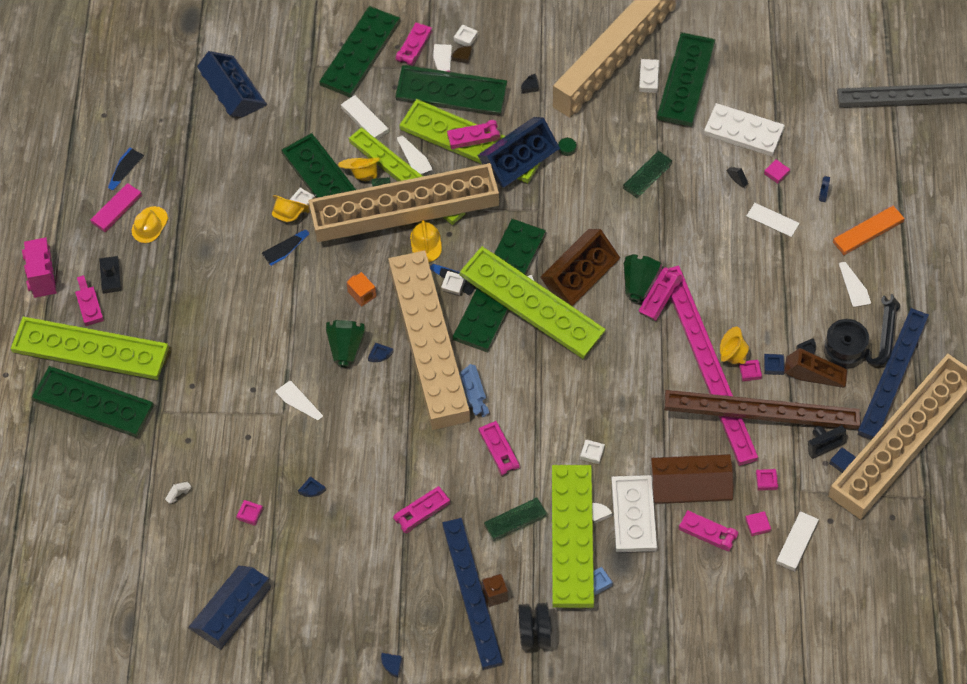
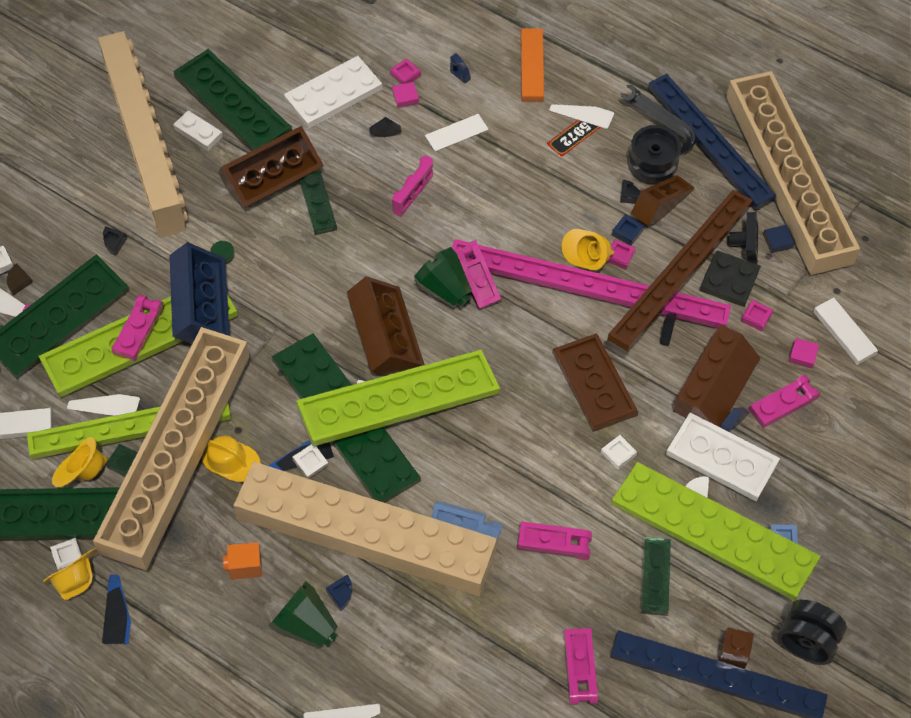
camera: 60 degrees left, 0 degrees up
none -> reddish brown slope [218,126,324,208]
none -> dark pink tile [390,58,421,84]
none -> dark pink plate [392,156,433,217]
none -> sticker [546,120,601,157]
none -> reddish brown tile [552,333,639,432]
none -> black tile [660,313,677,346]
none -> pearl dark grey plate [700,250,761,307]
none -> dark blue tile [721,407,750,432]

